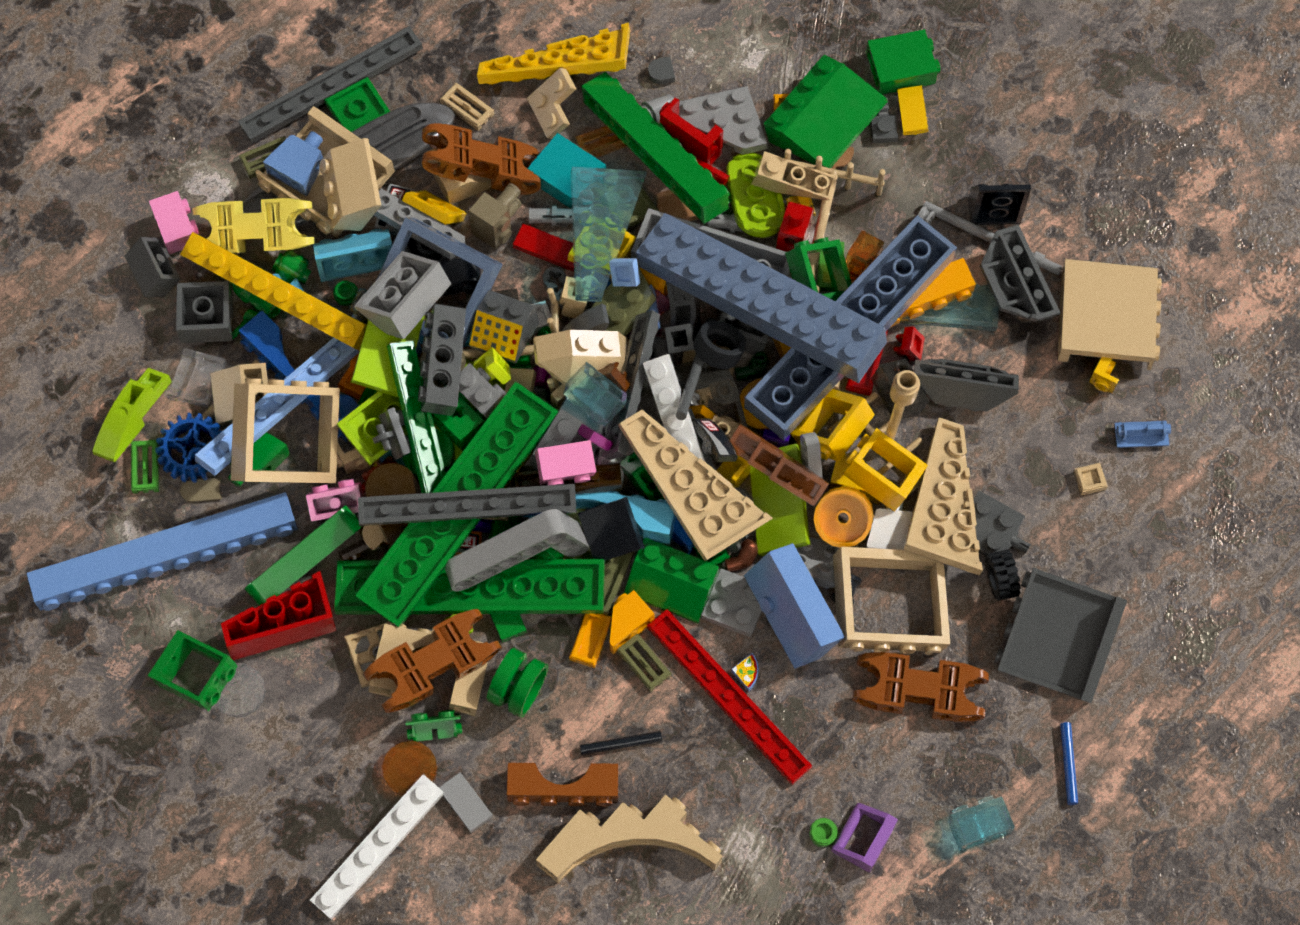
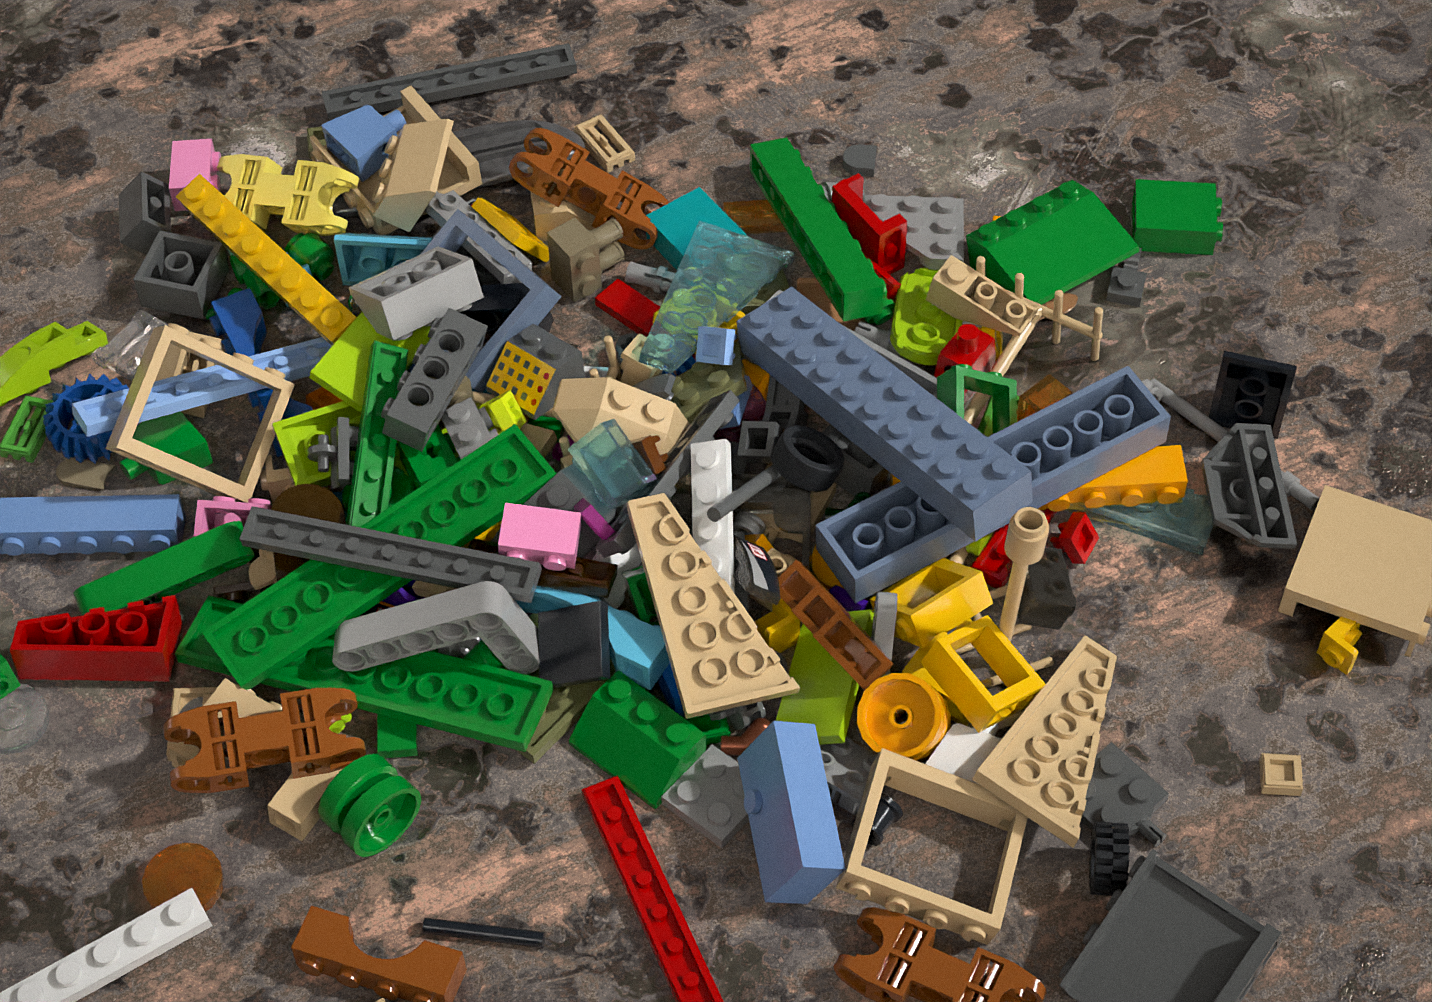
camera: 20 degrees right, 15 degrees down
green plate [324,77,390,132] -> none
green hinge [405,710,463,742] -> none
light grey tile [439,772,493,833] -> none
yellow wing [477,22,630,85] -> none
tan plate [527,68,576,139] -> none
light orange tile [569,614,612,668] -> none
light orange slope [610,590,655,655] -> none
olive tile [617,634,672,693] -> none
tile [731,653,759,692] -> none
yellow slope [897,85,928,136] -> none
dark grey wedge [914,359,1019,412] -> none
medium blue hinge [1114,421,1171,448] -> none

